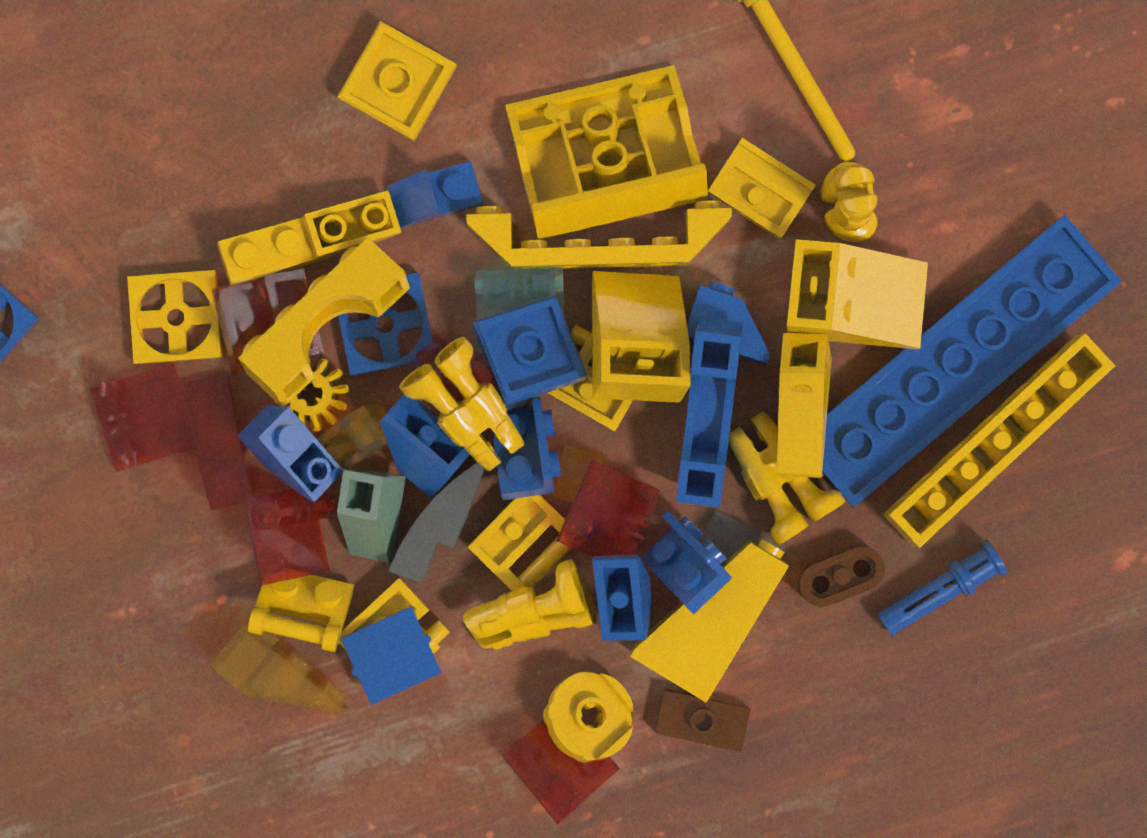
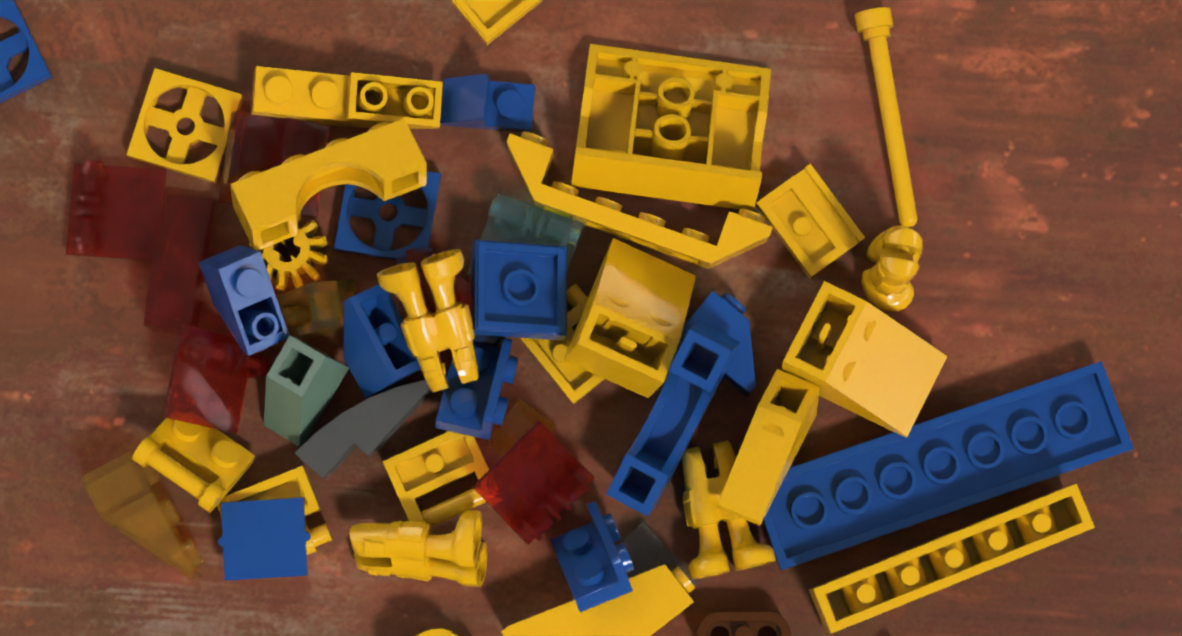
camera: 15 degrees right, 5 degrees down
blue slope [593,555,654,641] -> none

